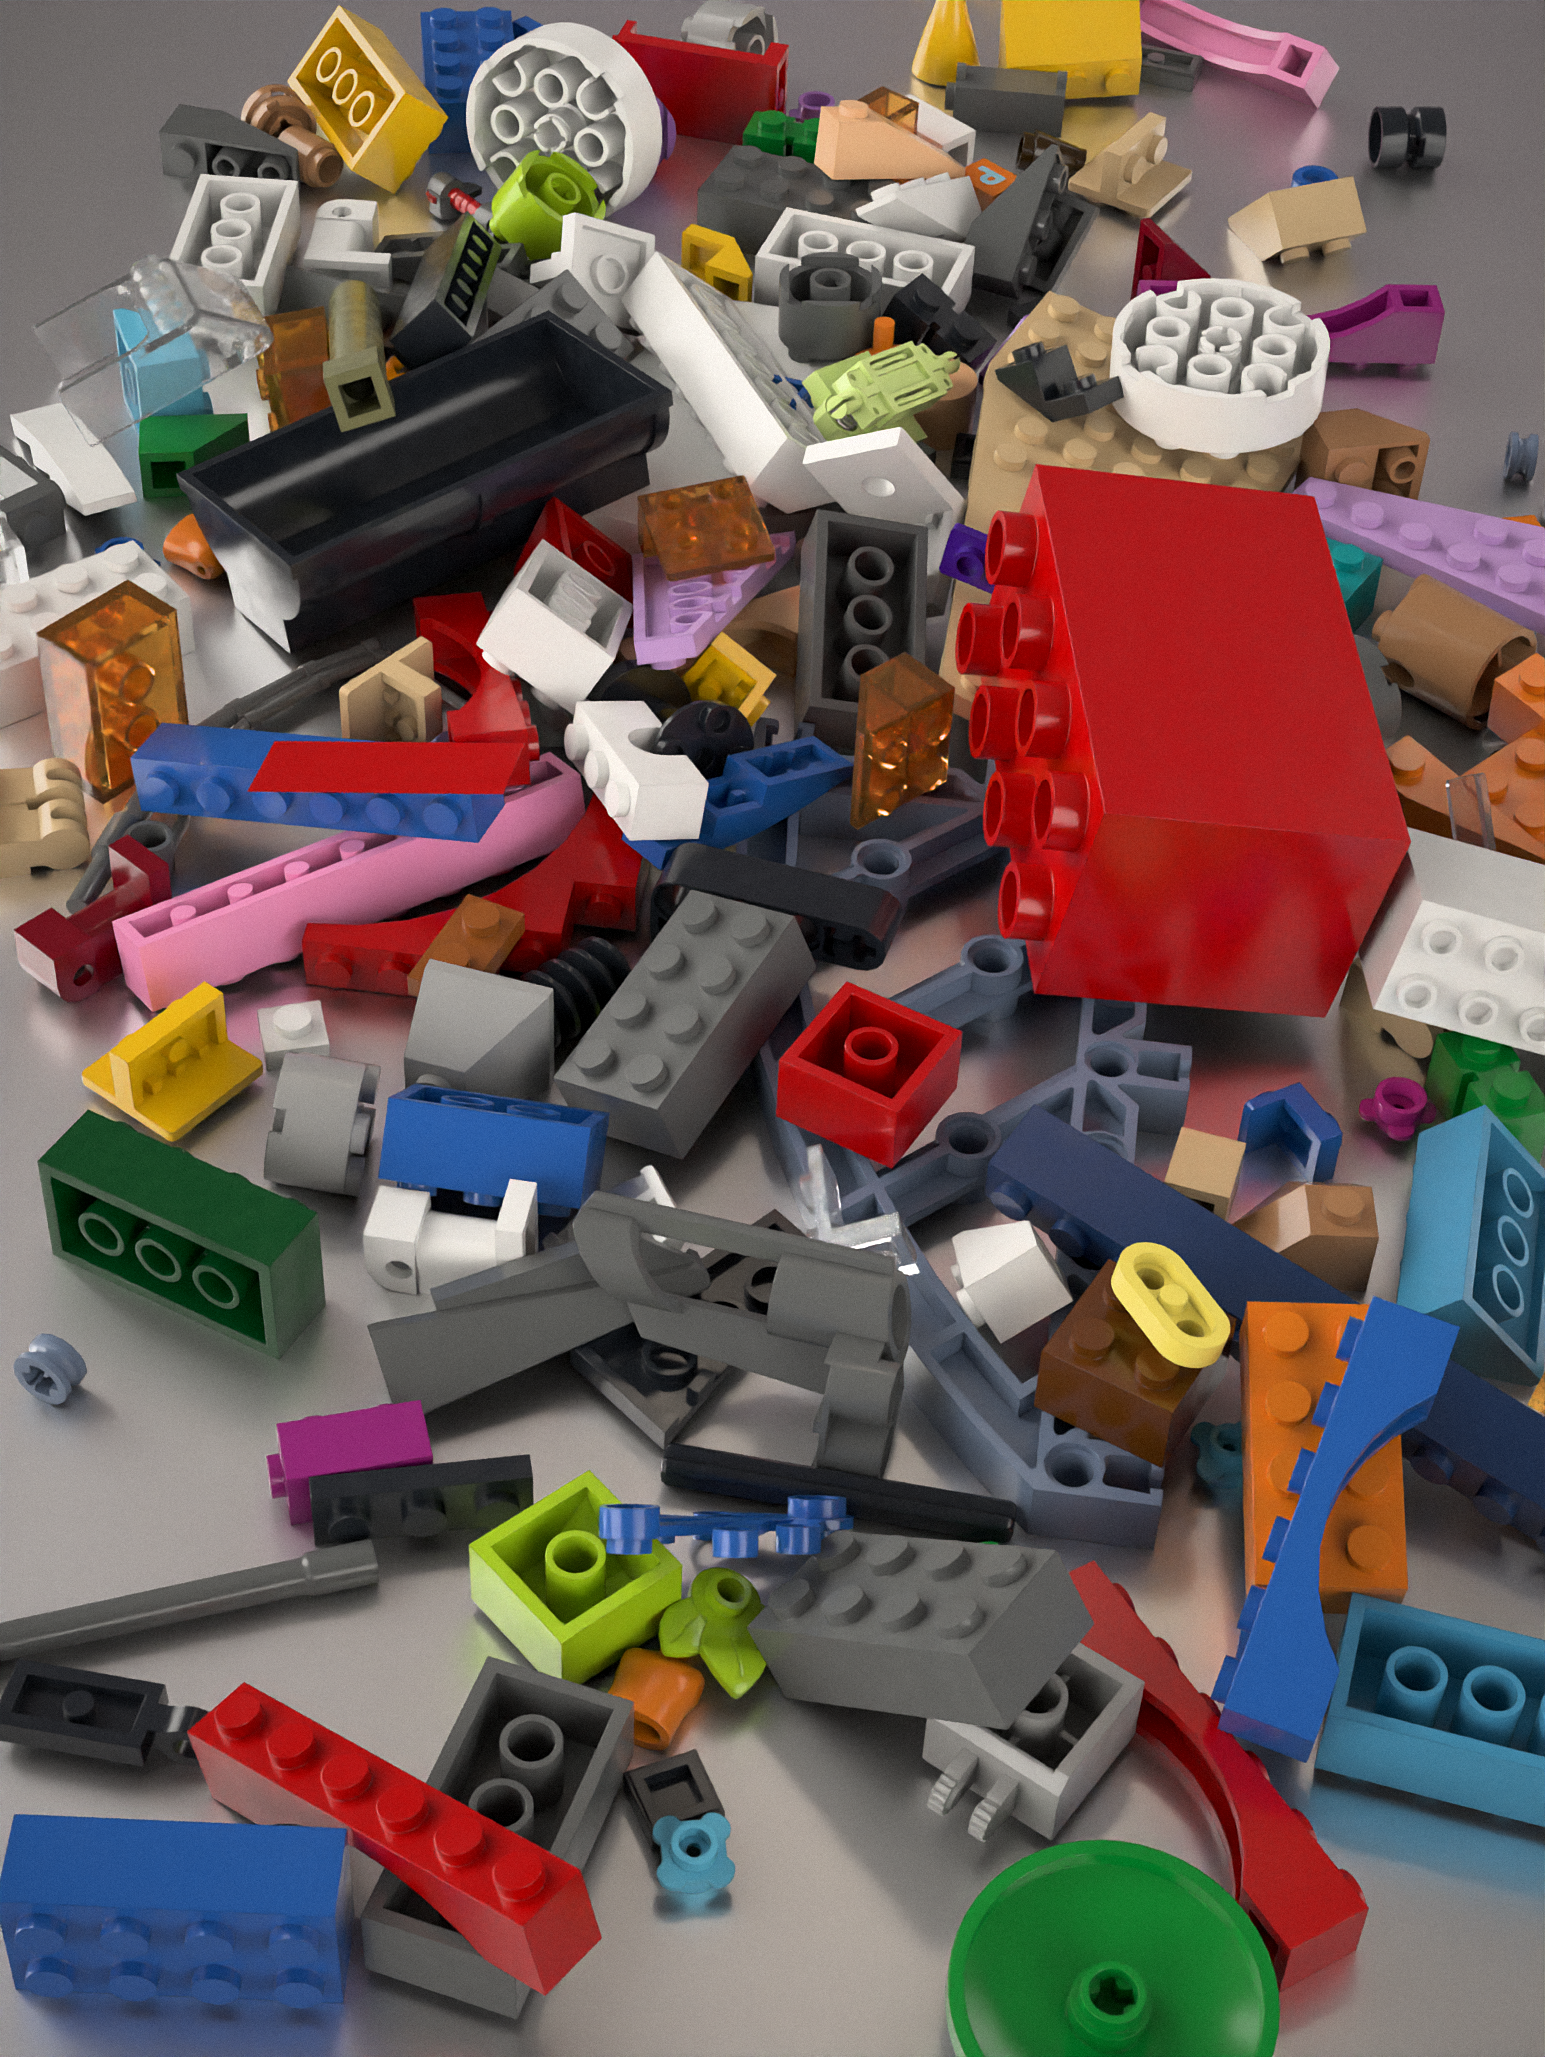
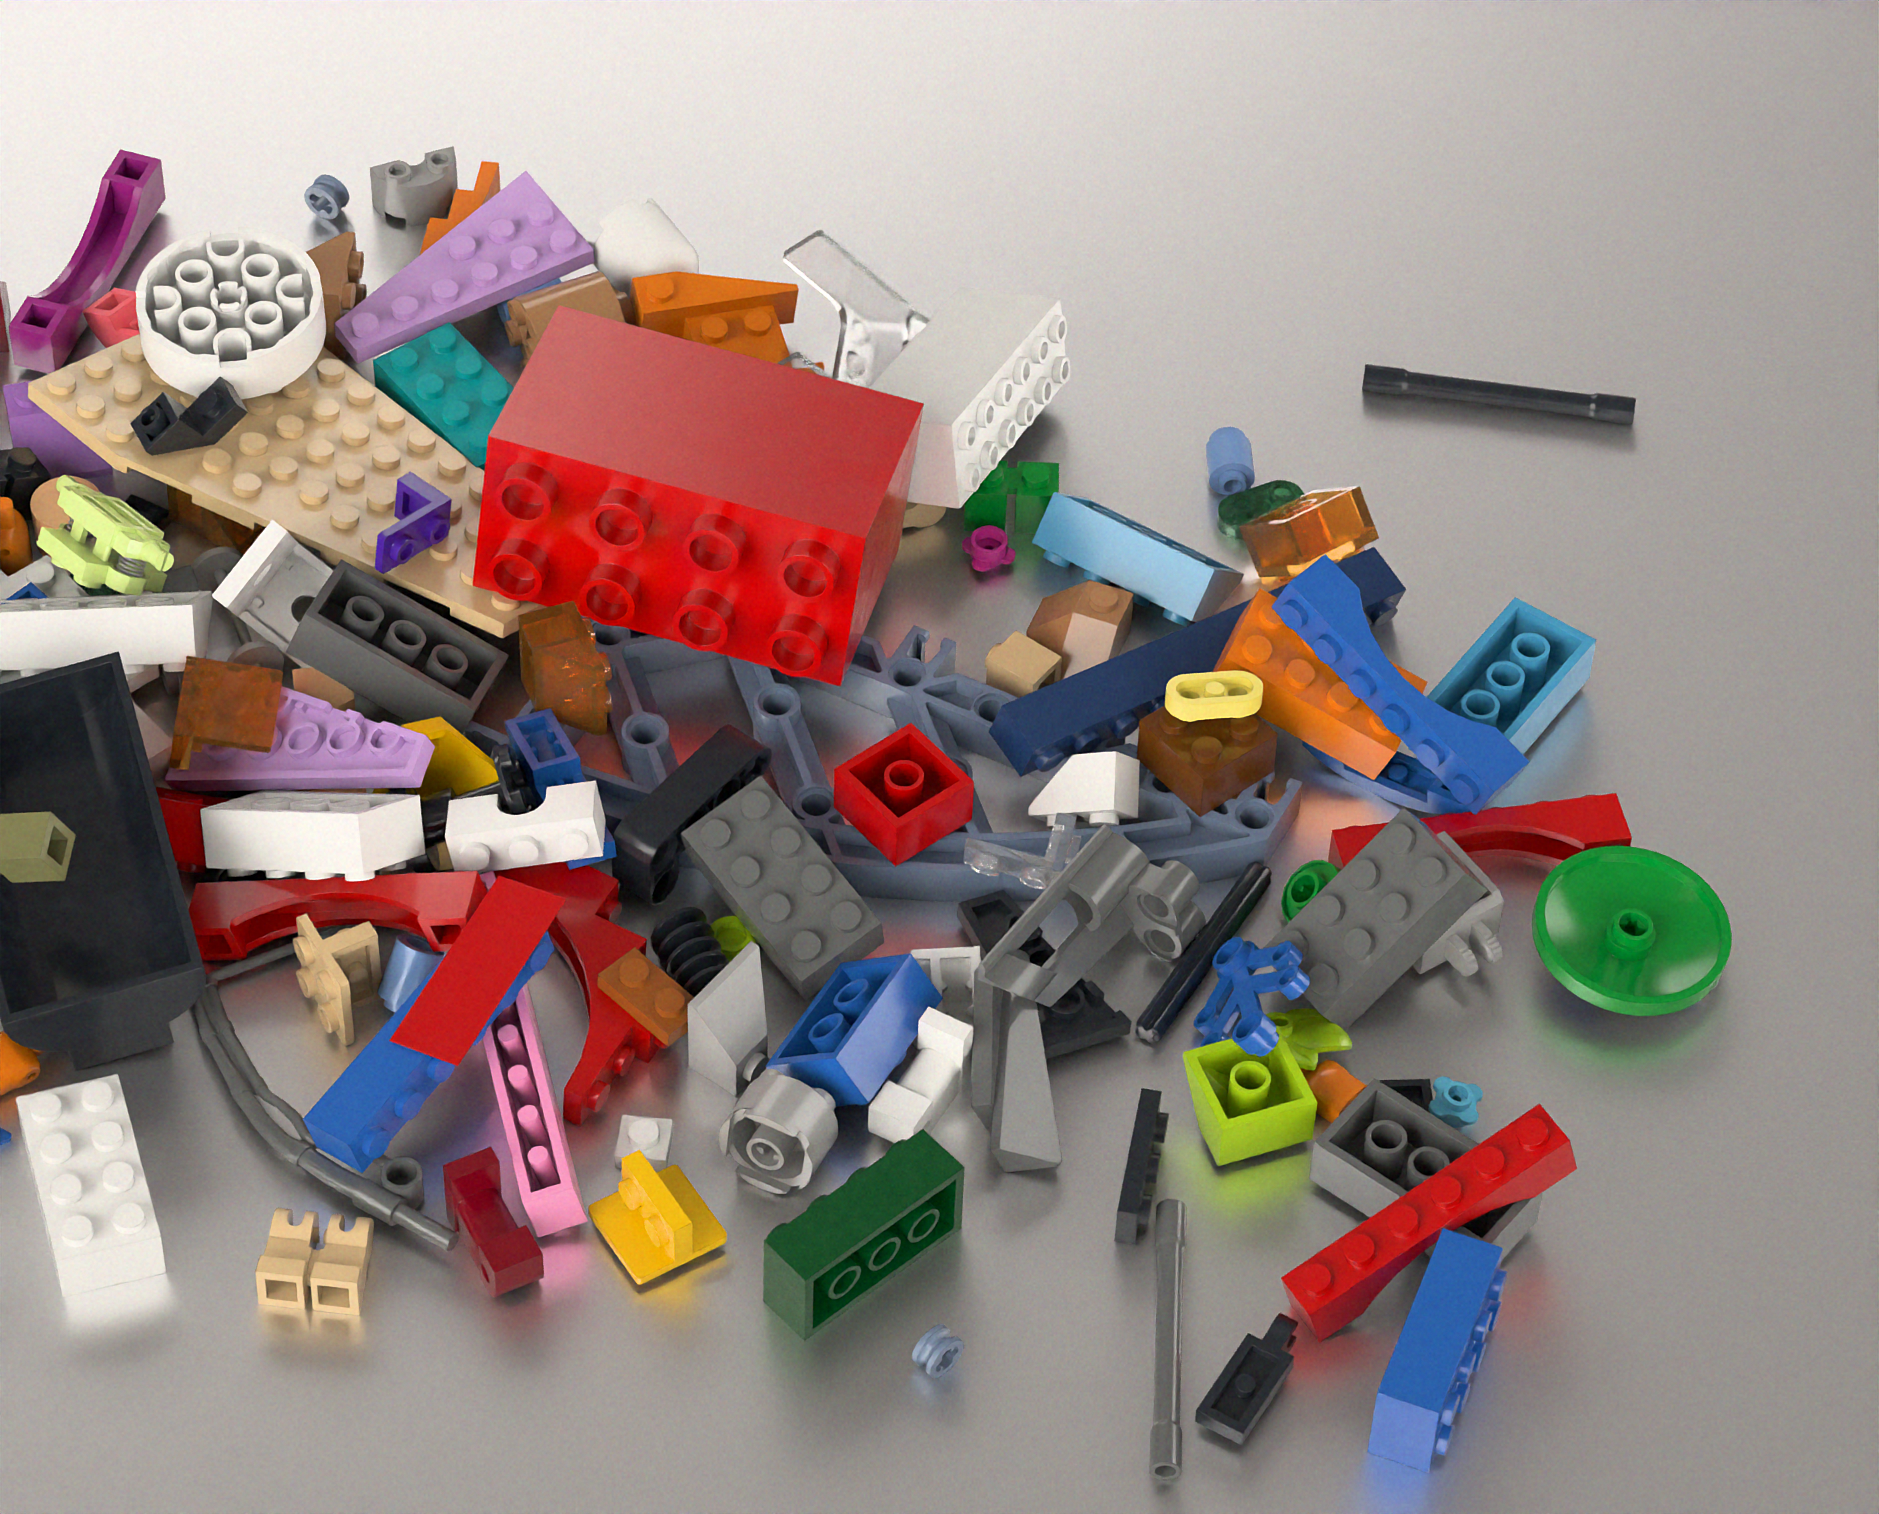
camera: 70 degrees left, 5 degrees up
clear orange brick [36,579,189,805] -> none
magenta brick [266,1400,433,1526] -> none
blue bracket [1237,1082,1343,1182] -> none

